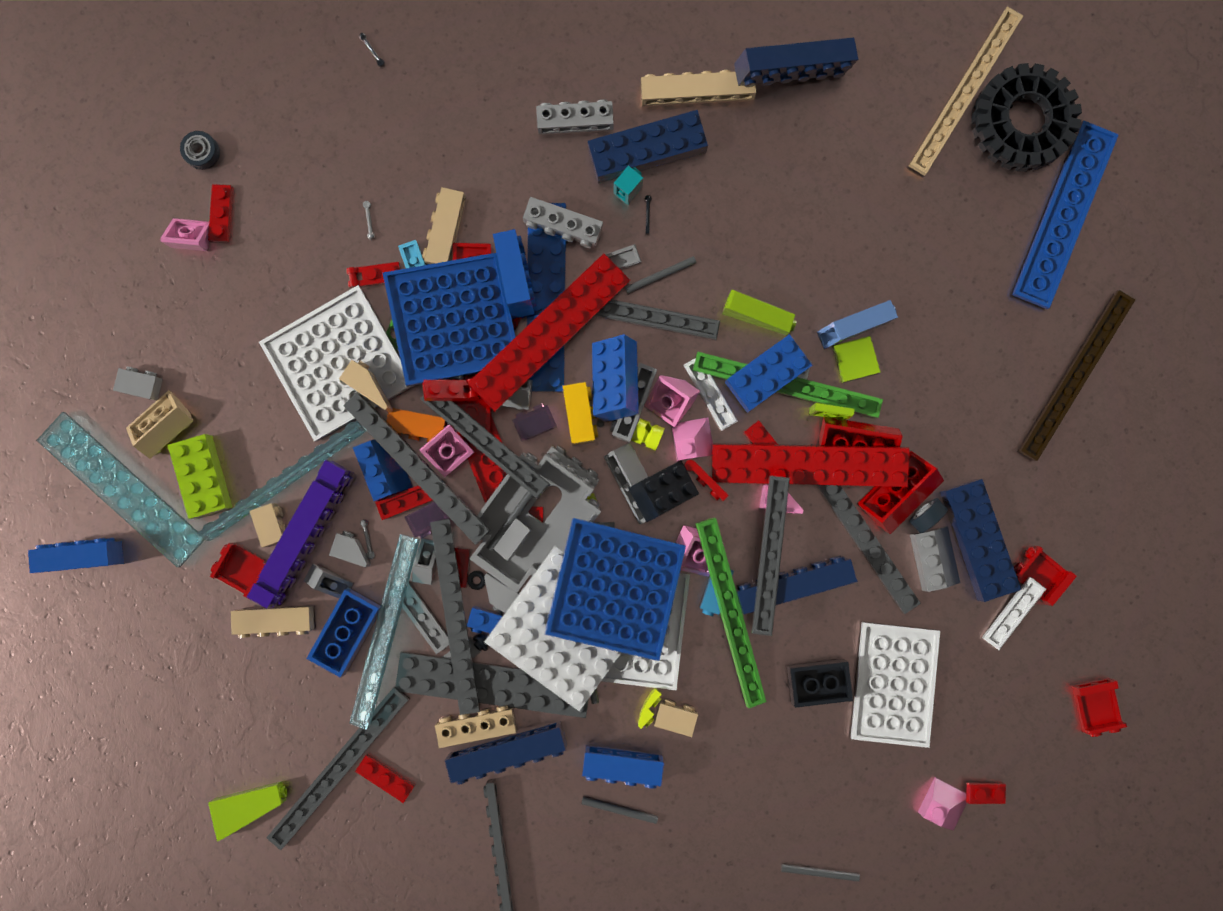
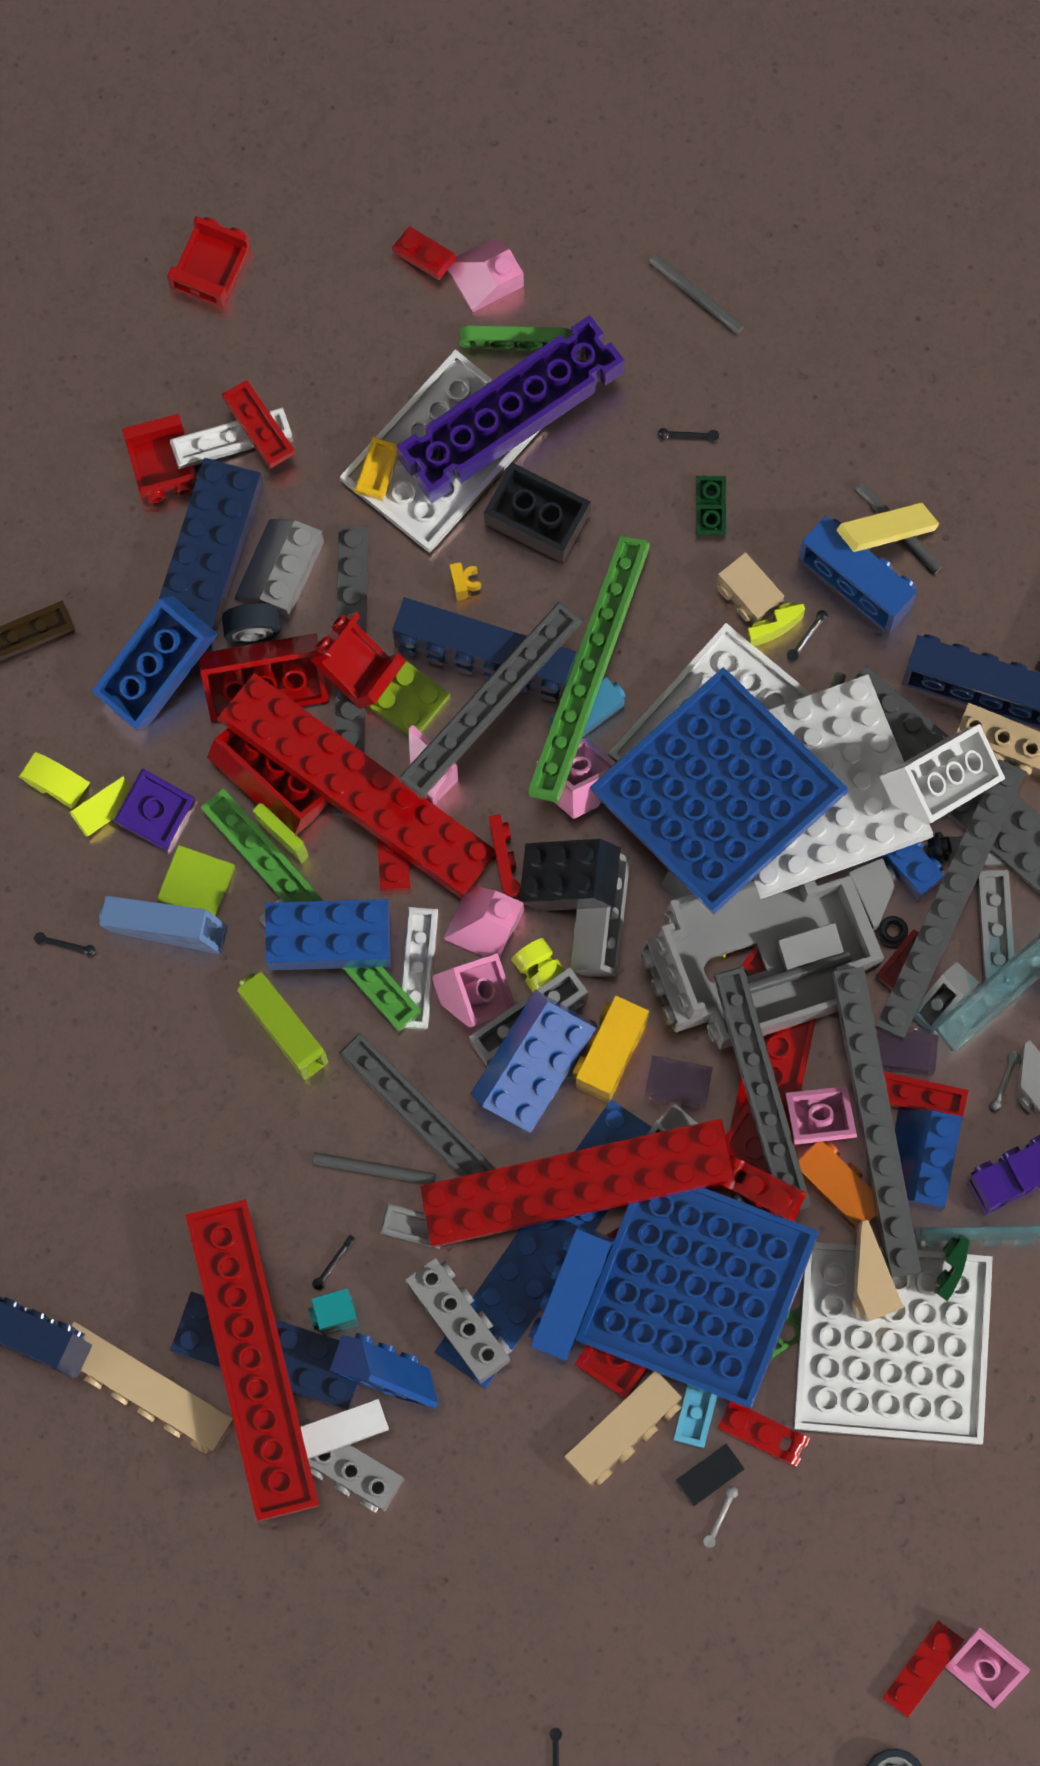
camera: 145 degrees left, 10 degrees down
none -> neon yellow slope [18,752,89,809]
none -> black hinge [34,932,96,956]
none -> neon yellow slope [69,776,131,837]
none -> blue brick [91,596,218,730]
none -> dark purple tile [112,768,195,851]
none -> red plate [185,1199,319,1522]
none -> red plate [222,380,295,469]
none -> white tile [301,1399,389,1459]
none -> red panel [310,612,406,709]
none -> blue slope [330,1333,438,1409]
none -> yellow tile [355,436,398,501]
none -> lime plate [367,661,450,738]
none -> dark purple brick [396,315,625,504]
none -> yellow tile [449,562,481,601]
none -> bright green beam [459,326,571,351]
none -> black hinge [657,428,719,443]
none -> black tile [675,1443,745,1506]
none -> dark green slope [696,476,726,535]
none -> black hinge [787,610,828,662]
none -> light yellow tile [836,503,940,552]
none -> white slope [880,724,1005,825]
none -> dark green slope [934,1234,969,1301]

